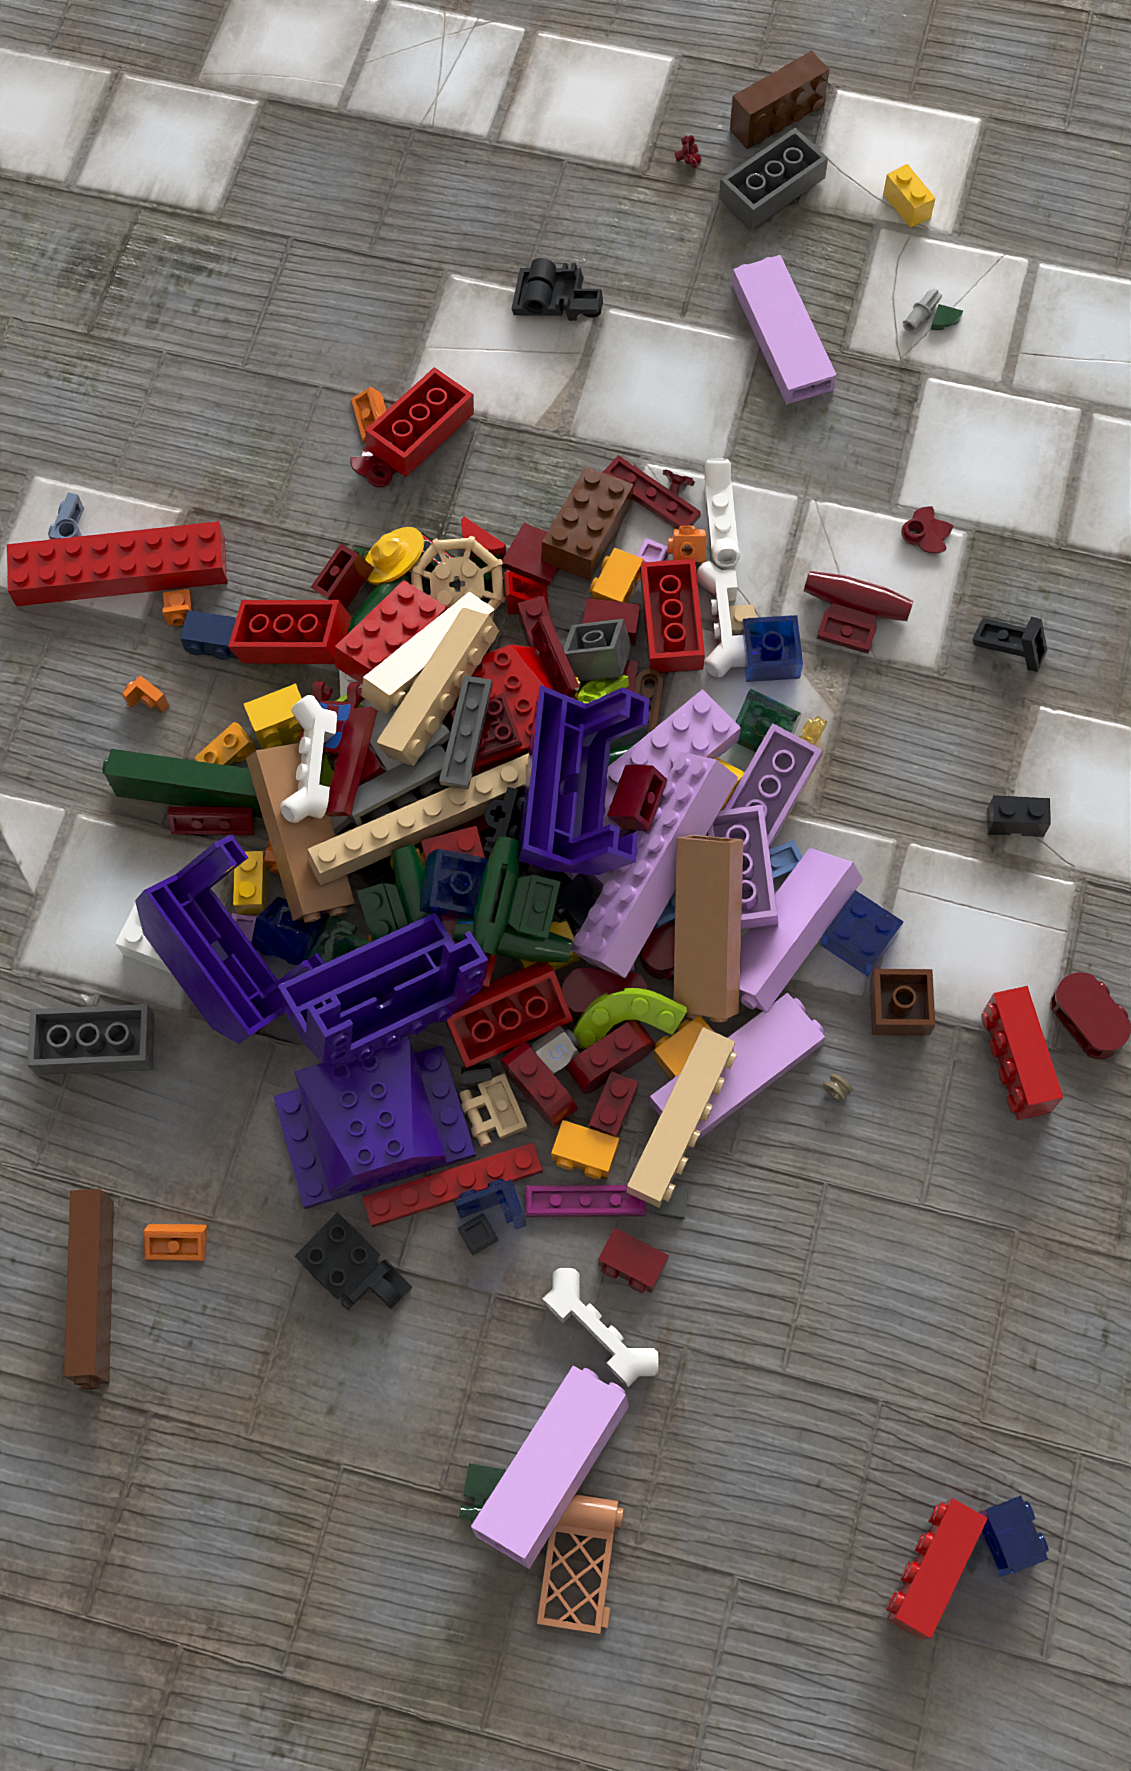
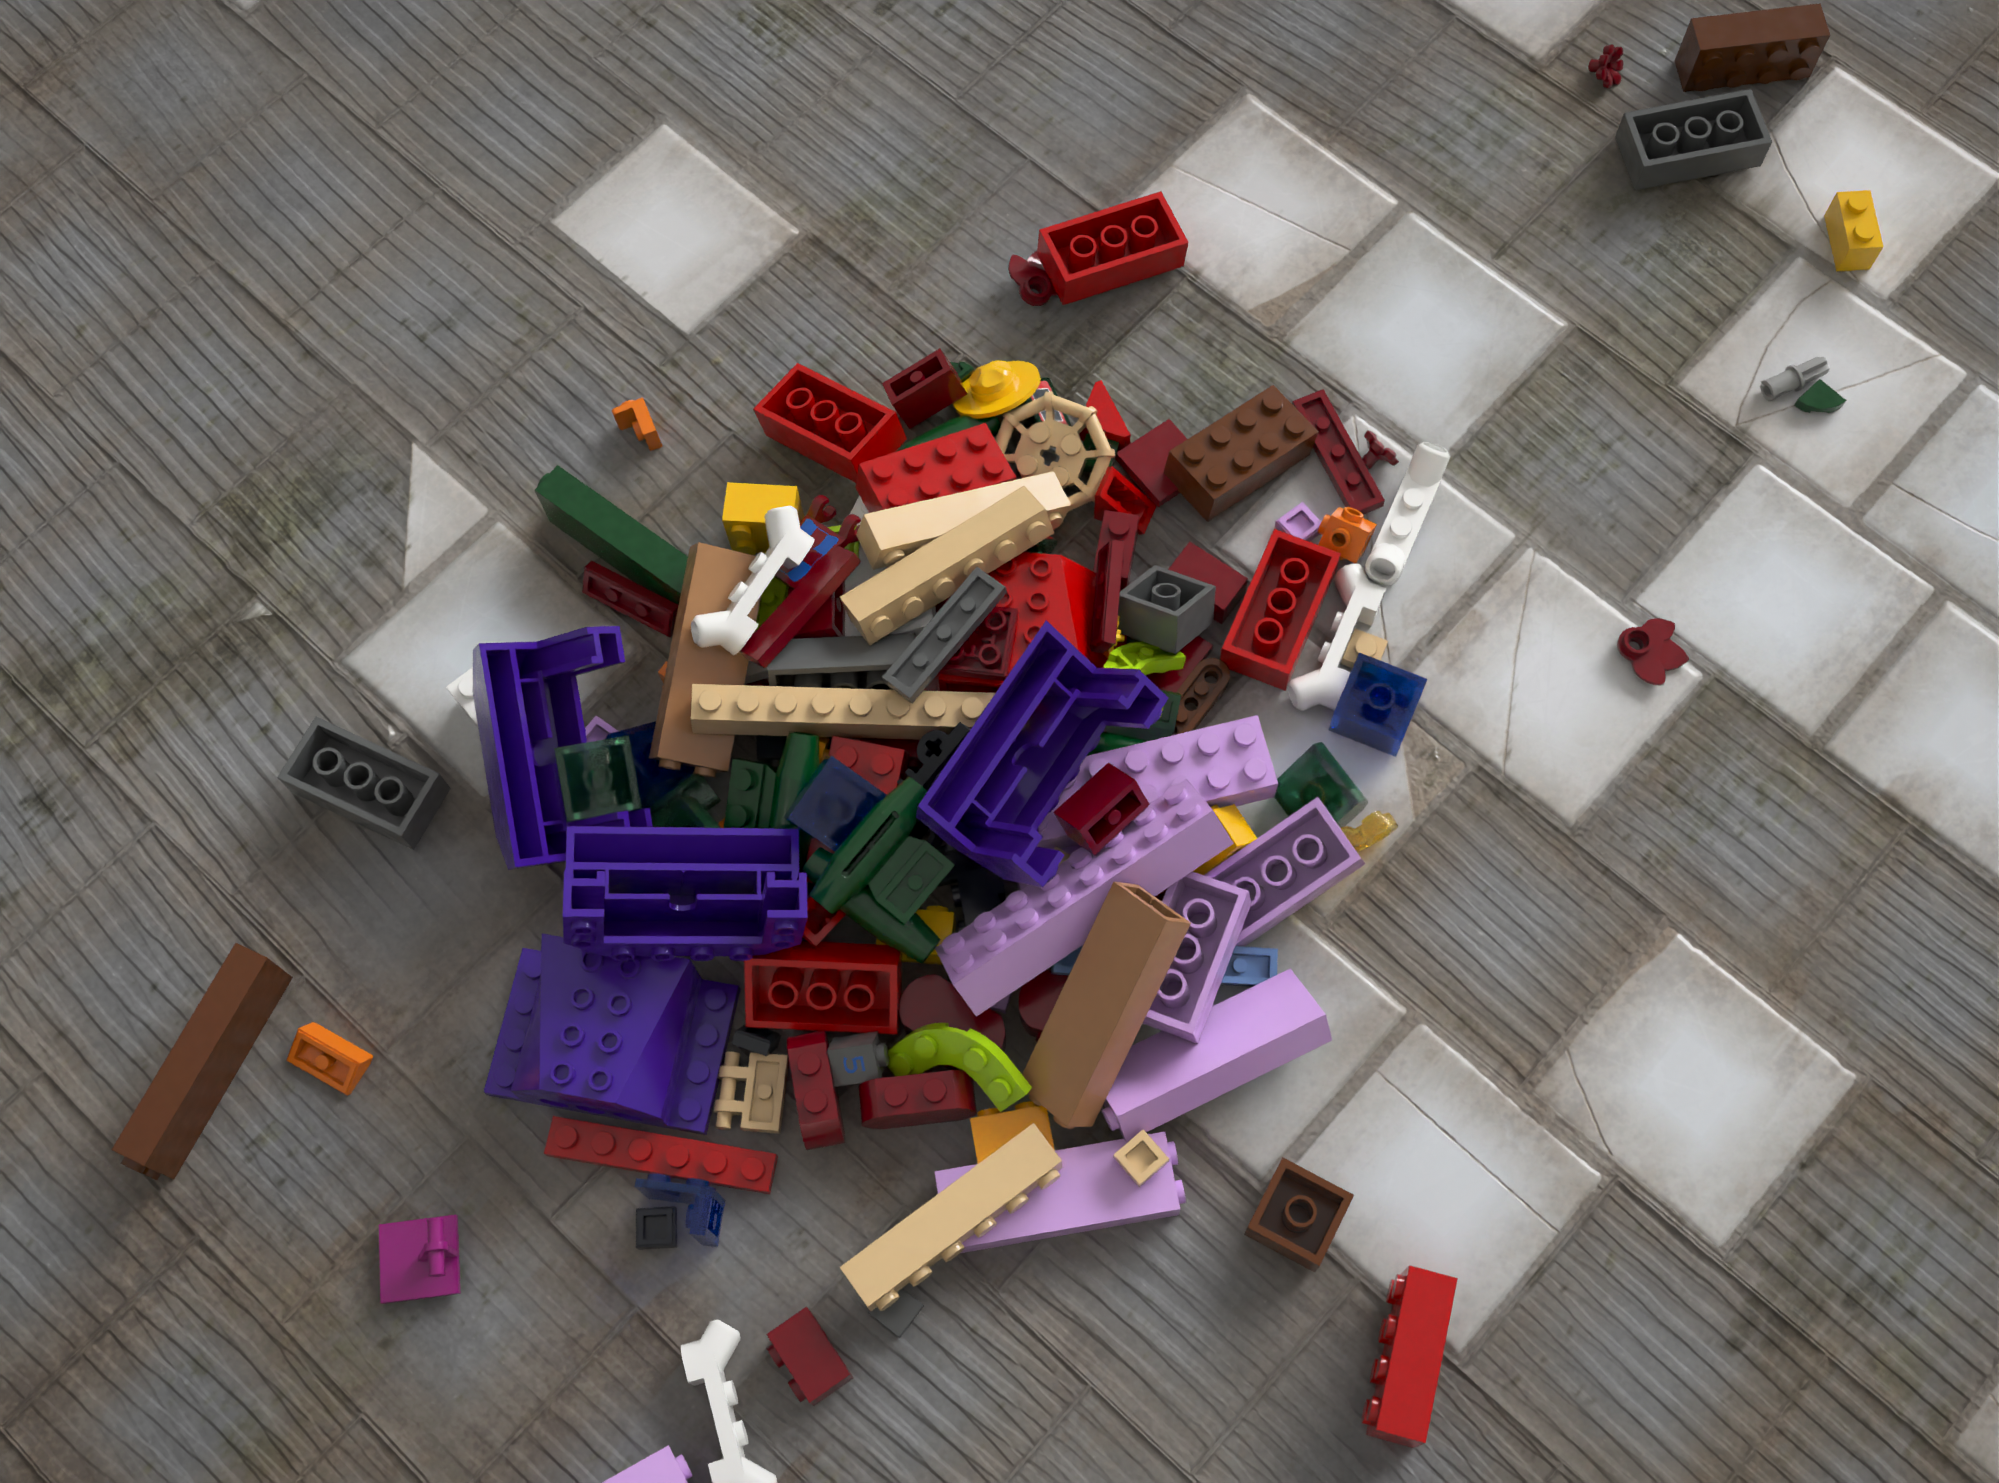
camera: 30 degrees right, 0 degrees up
red brick [7,521,228,607] -> none
sand blue plate [48,492,84,540] -> none
orange bracket [162,589,193,626] -> none
dark blue brick [180,610,238,660] -> none
light orange plate [194,722,256,766] -> none
yellow brick [233,851,268,916] -> none
black plate [294,1212,412,1310] -> none
orange slope [351,386,386,442] -> none
black plate [511,258,603,321] -> none
magenta tile [526,1185,646,1217] -> none
light orange brick [551,1120,619,1179] -> none
dark red brick [589,1071,639,1138] -> none
light orange brick [590,548,644,603] -> none
lavender brick [732,255,837,405] -> none
dark red plate [804,571,914,654] -> none
clear blue brick [820,890,904,977] -> none
dark tan bush [823,1073,853,1102] -> none
black bracket [972,617,1047,672] -> none
black brick [987,795,1051,837] -> none
dark red brick [1050,972,1131,1059] -> none
none -> magenta plate [379,1214,461,1304]
none -> clear green brick [554,735,642,822]
none -> tan plate [1113,1129,1169,1187]

